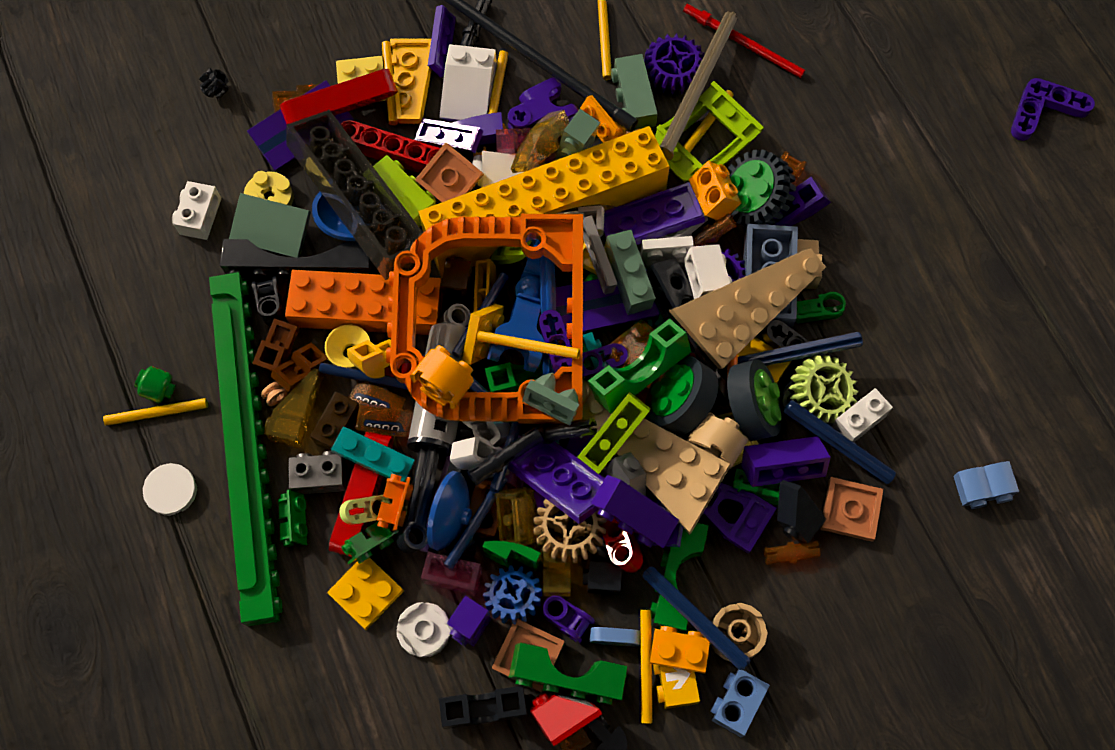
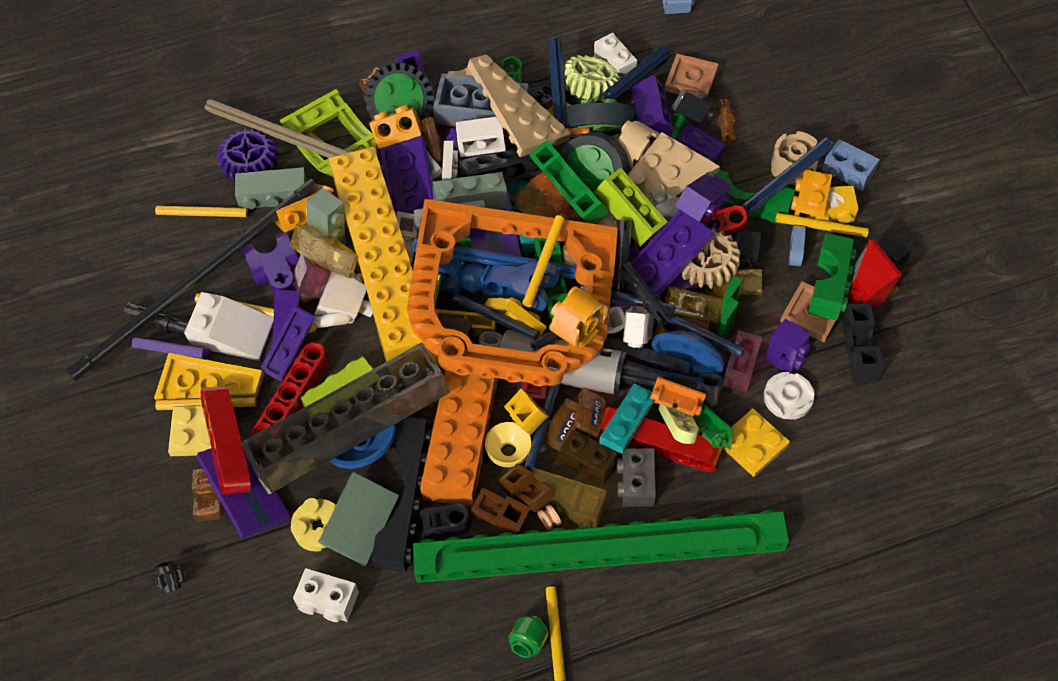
camera: 85 degrees left, 10 degrees down
white tile [143,463,197,516] -> none
green hinge [278,490,308,547] -> none
nougat plate [415,142,484,202] -> none
blue gear [483,565,543,625] -> none
sand green tile [522,373,579,426] -> none
dark purple beam [539,310,628,379] -> none
dark purple piece [543,596,595,644] -> none
red bar [683,3,806,78] -> none

